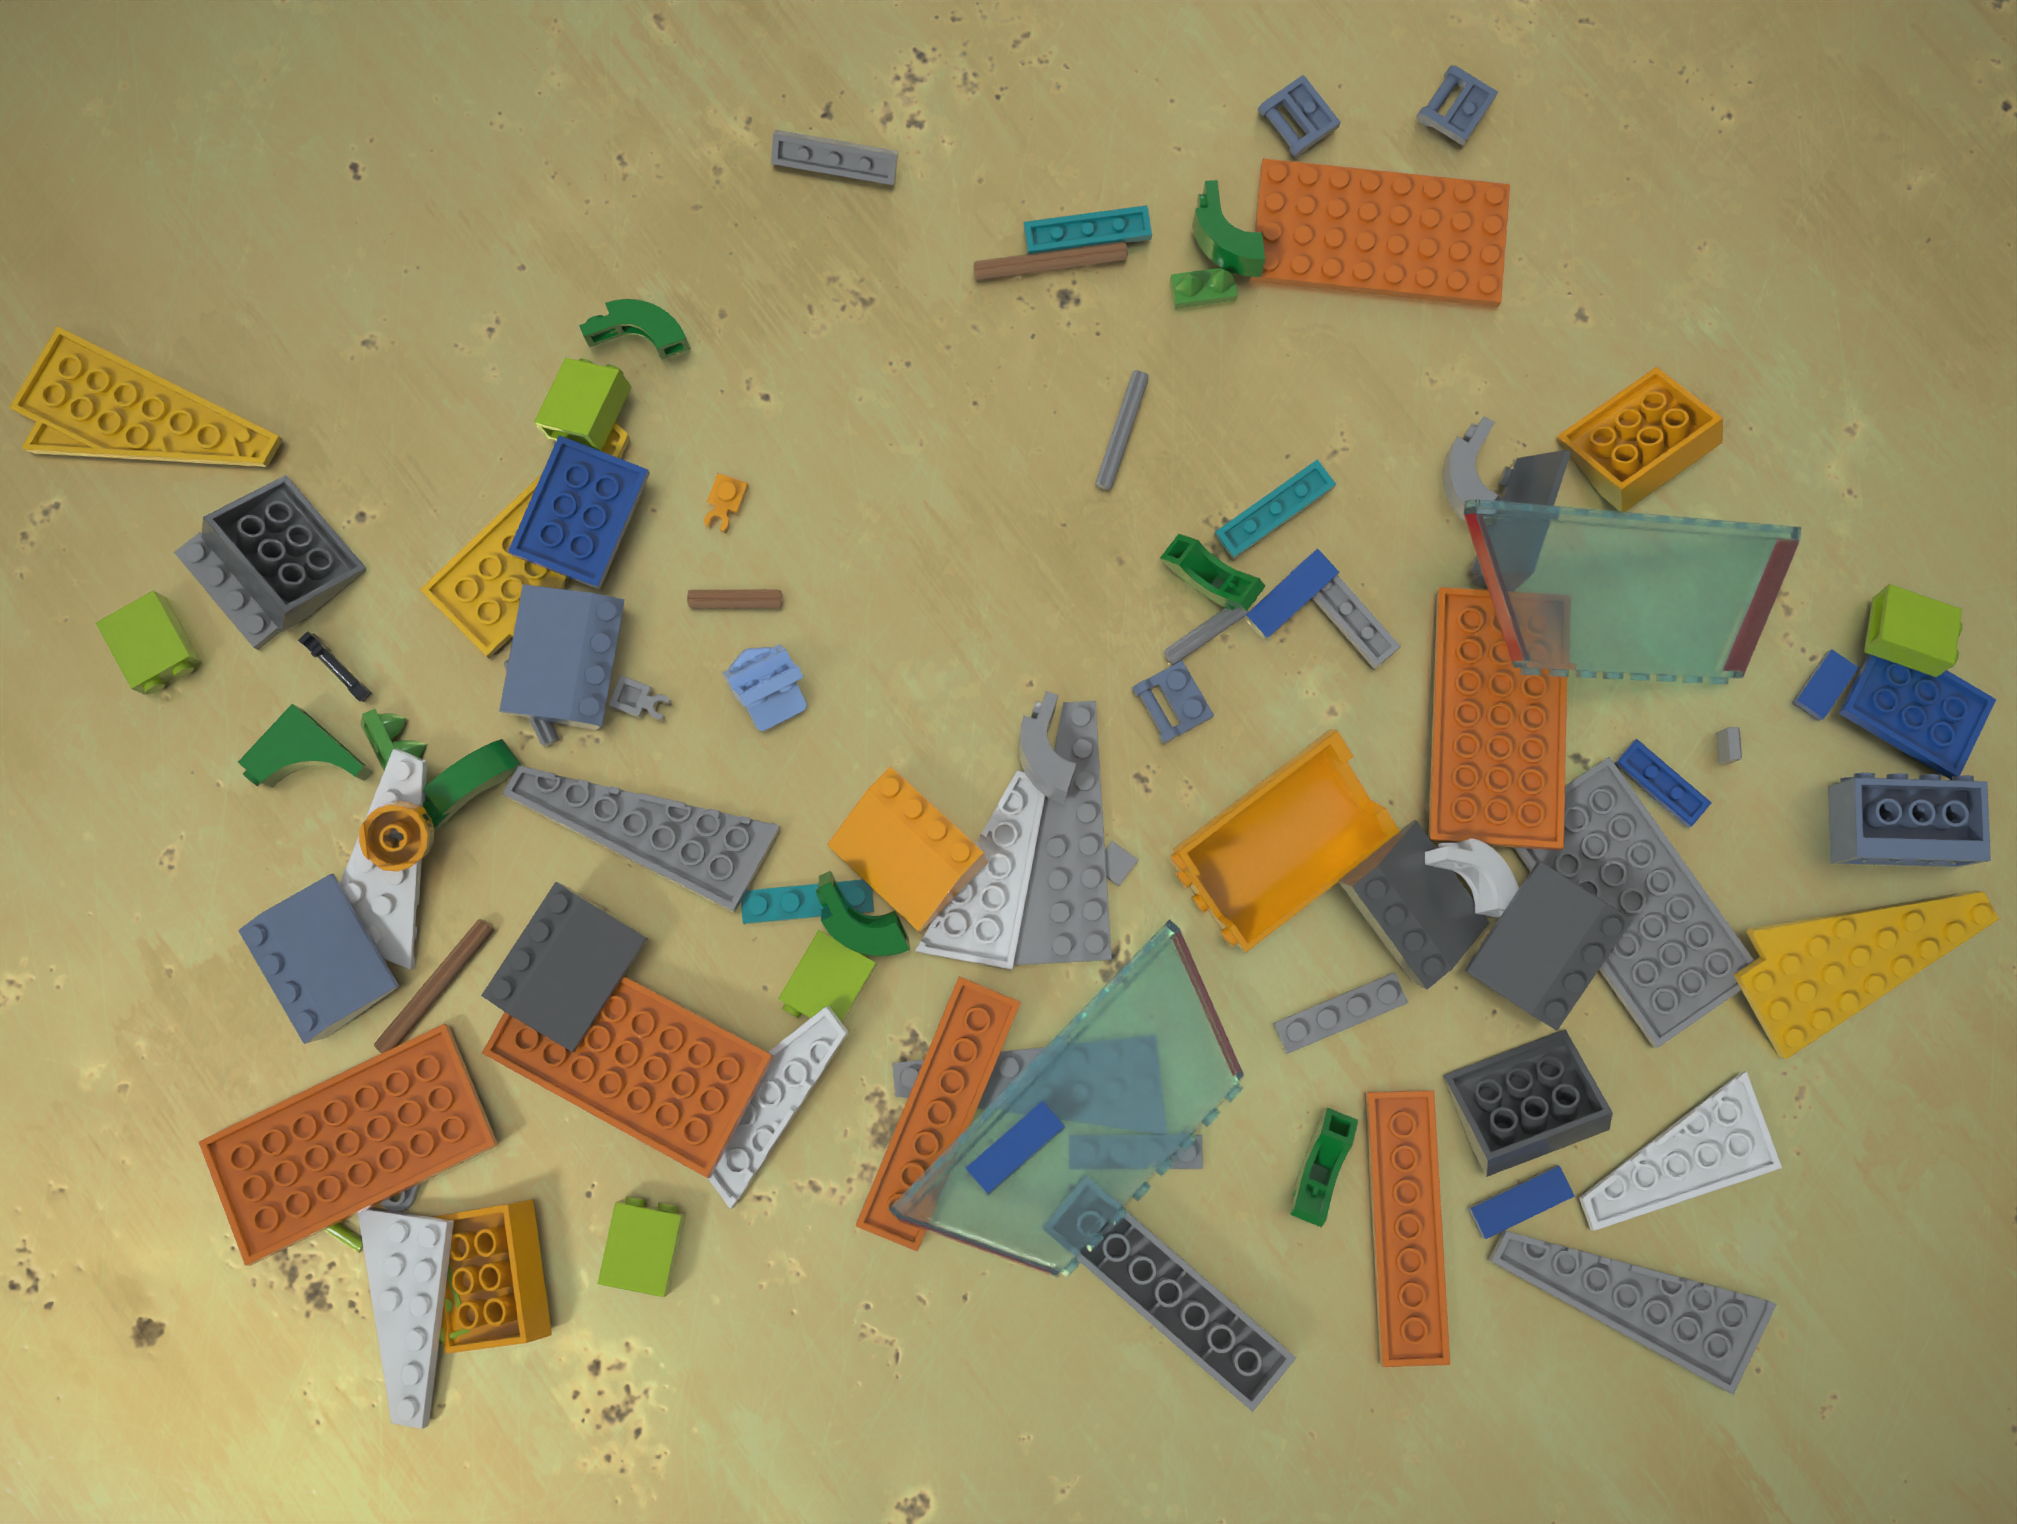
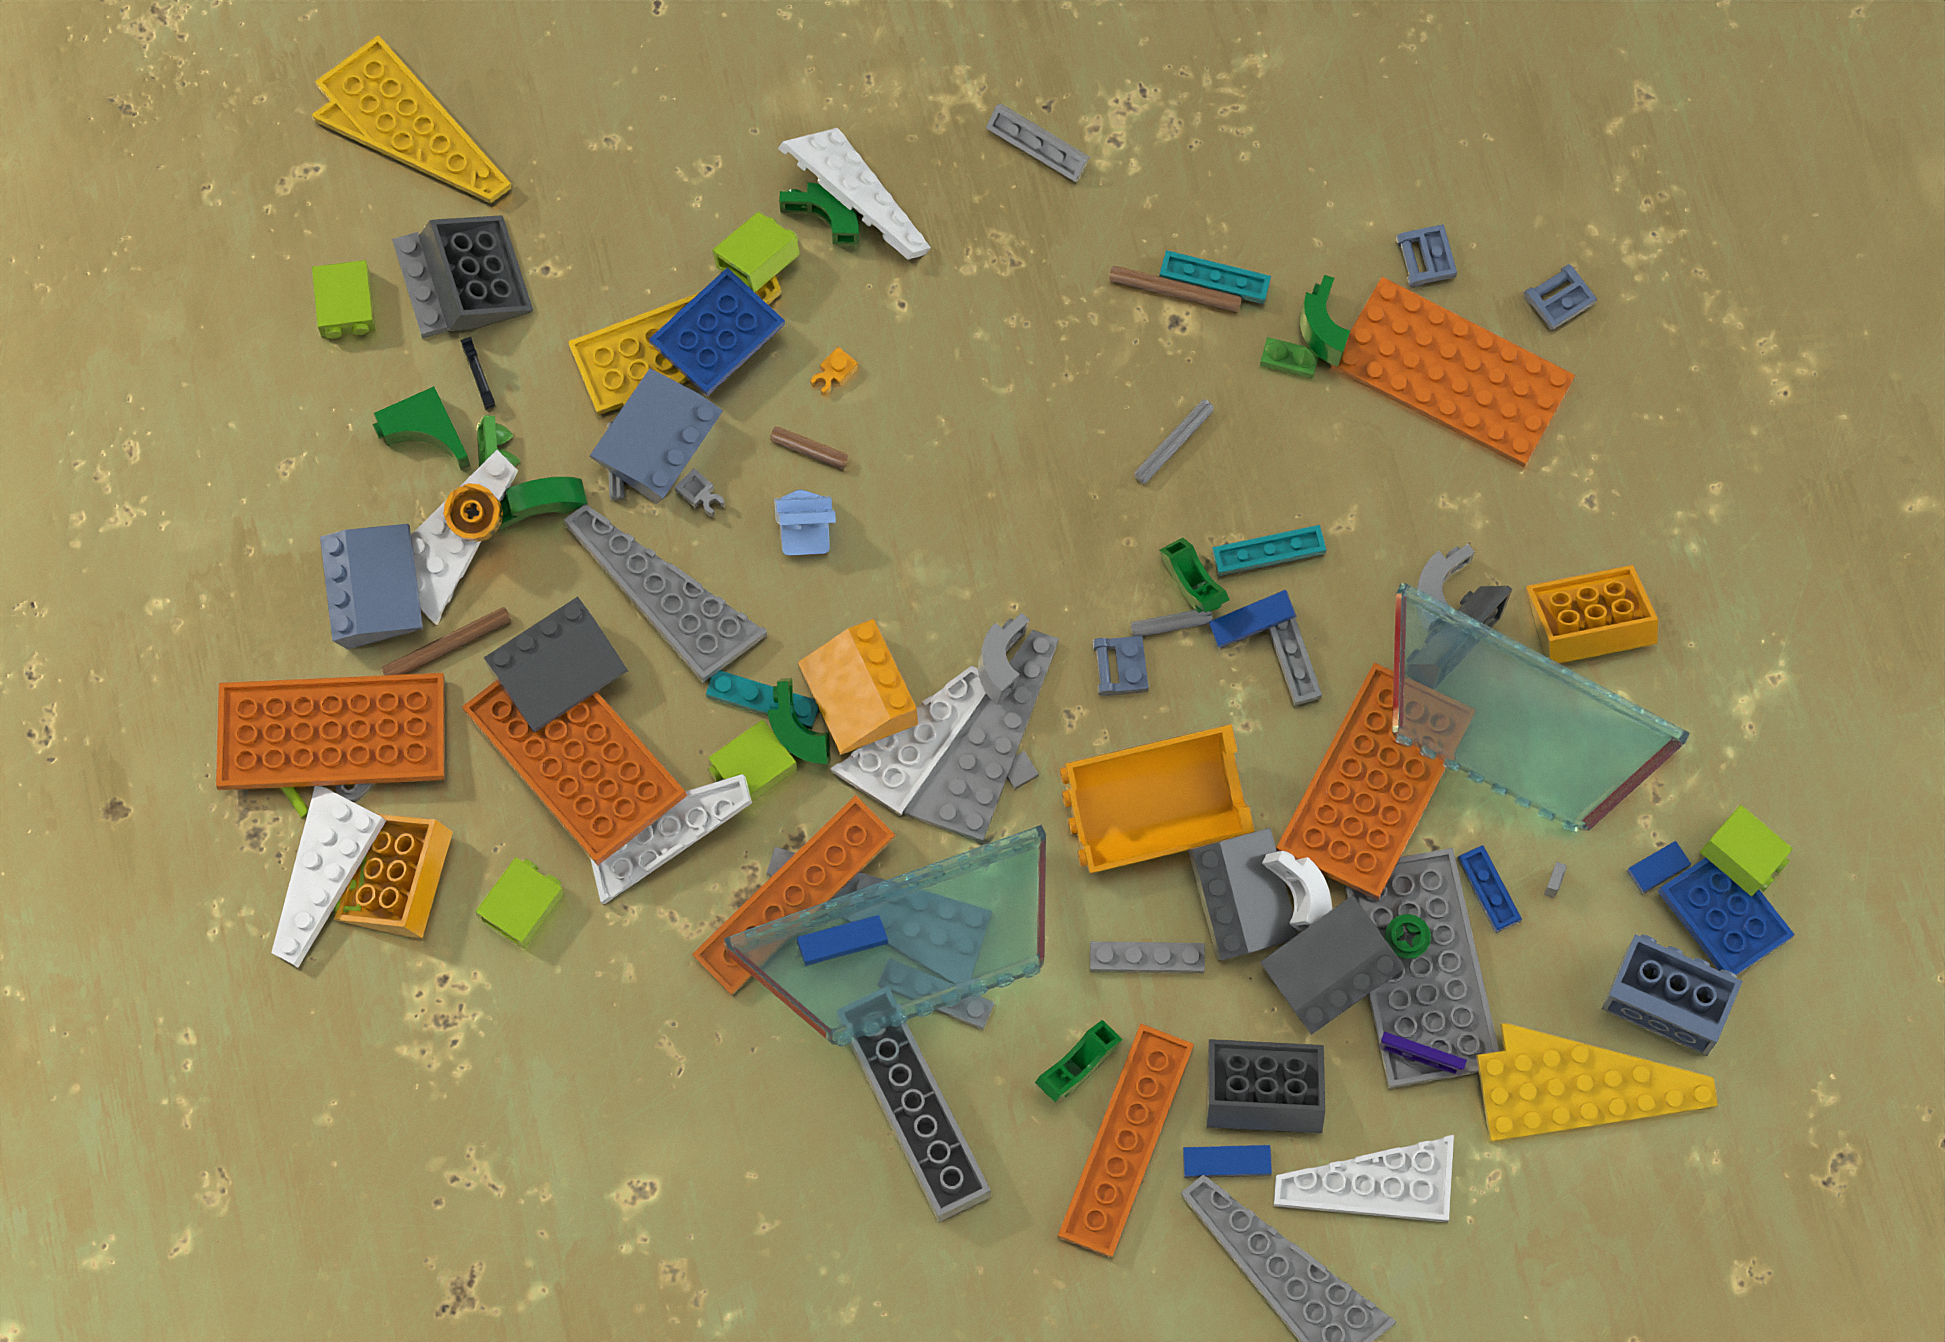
camera: 25 degrees right, 10 degrees down
none -> white wing [778,128,931,260]
none -> dark purple tile [1379,1031,1467,1076]
none -> green gear [1385,914,1431,960]

